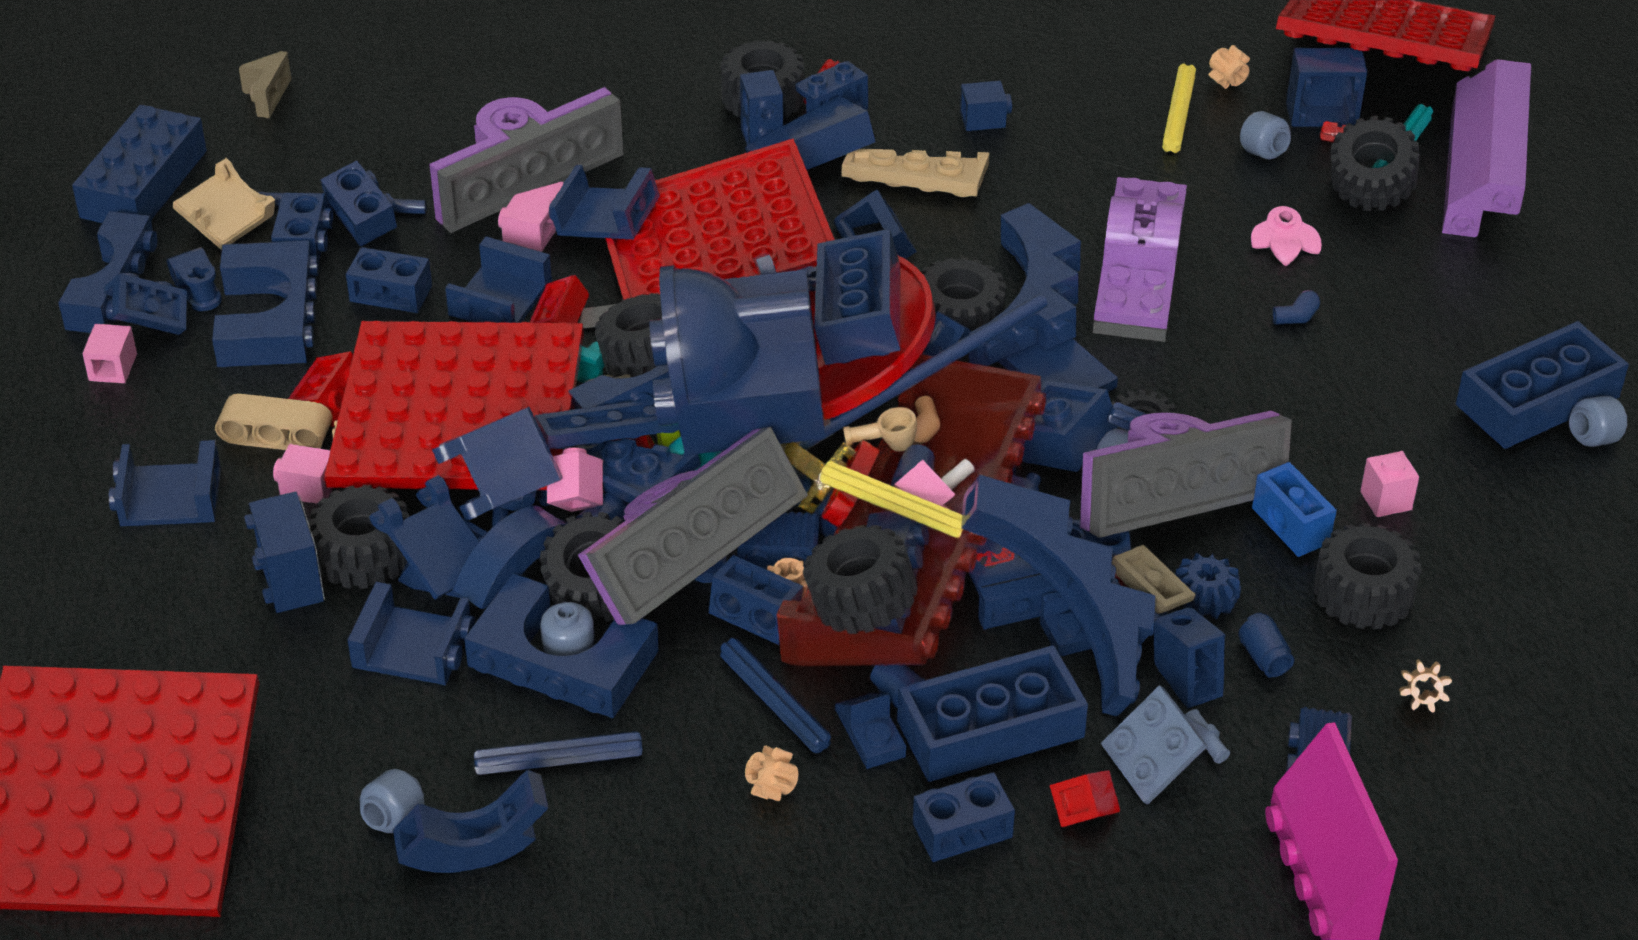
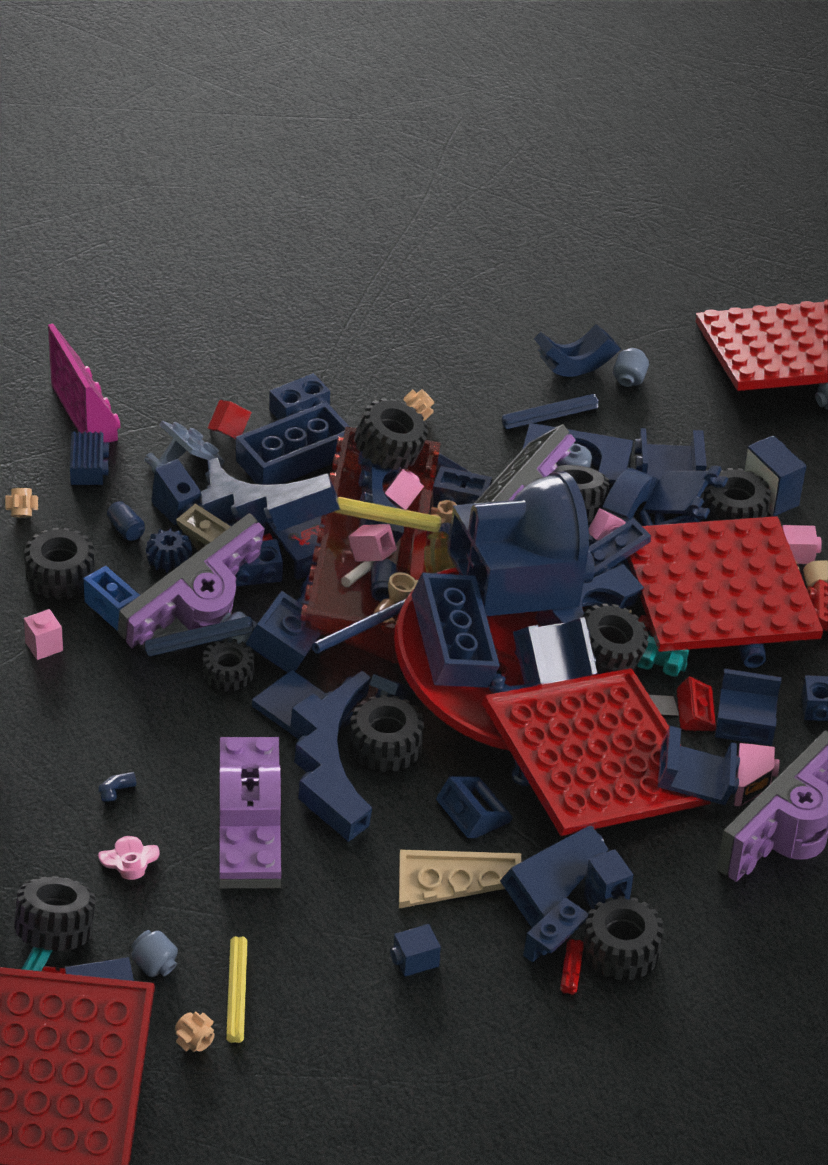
camera: 165 degrees right, 0 degrees up
dark blue flag [432,407,563,521] -> none

